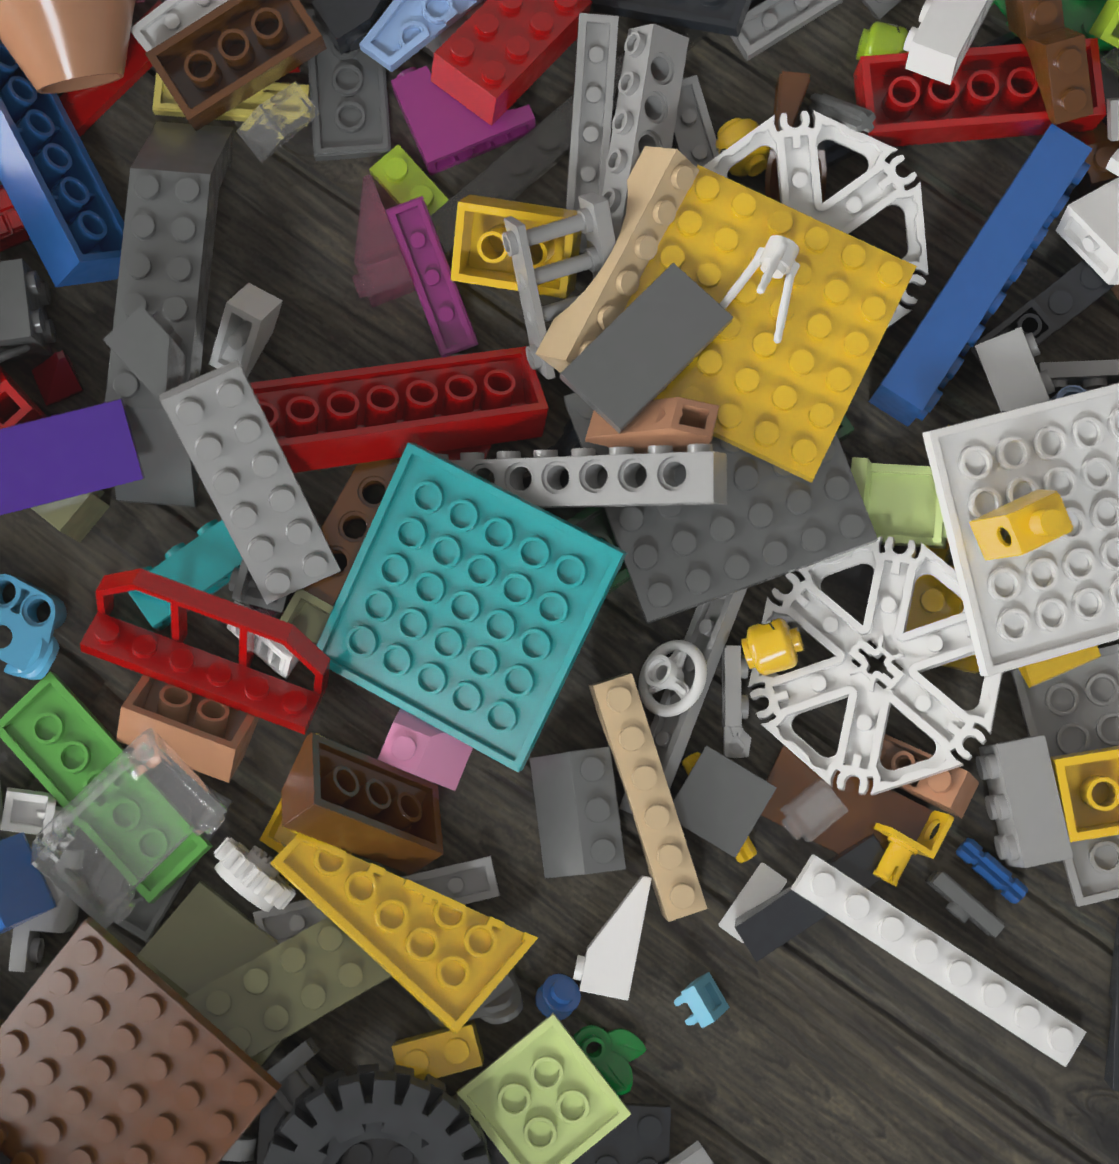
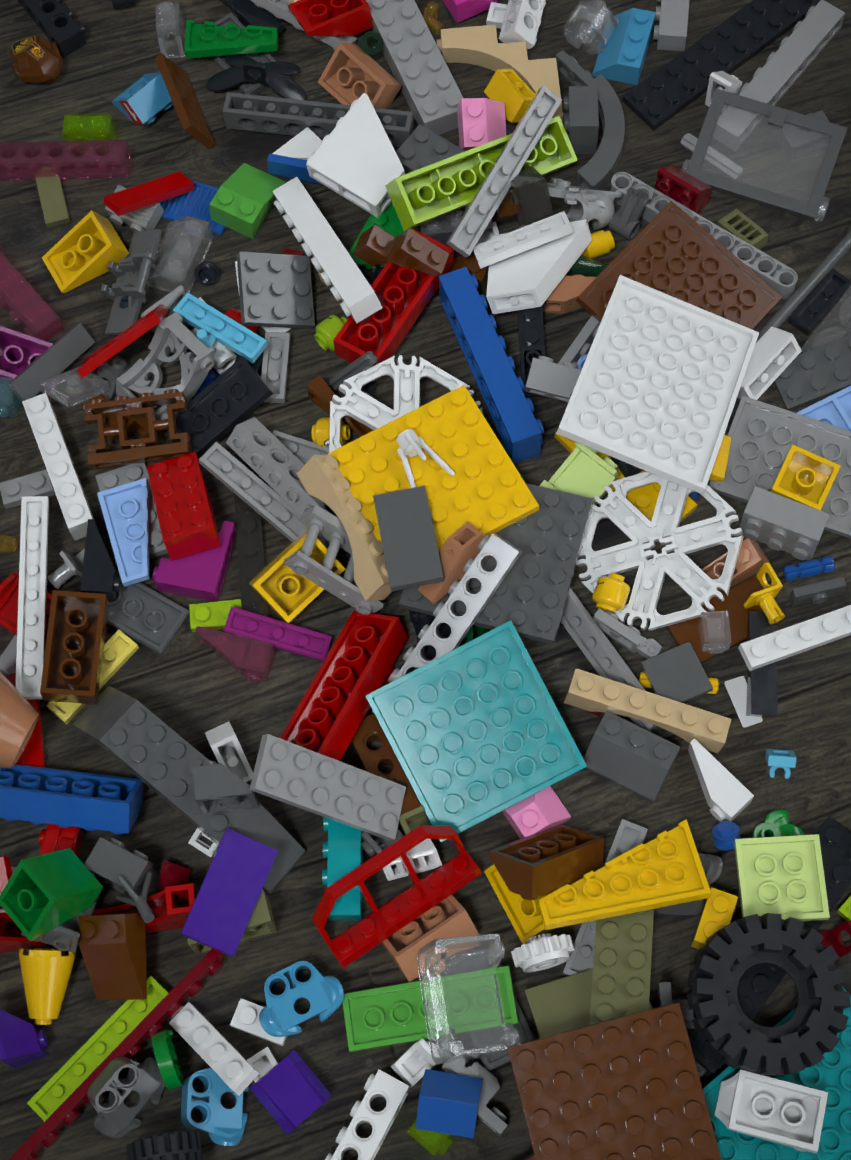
camera: 50 degrees left, 15 degrees down
clear slope [236,82,321,162] -> none
white piece [638,640,707,717] -> none
yellow torso [969,489,1073,560] -> none

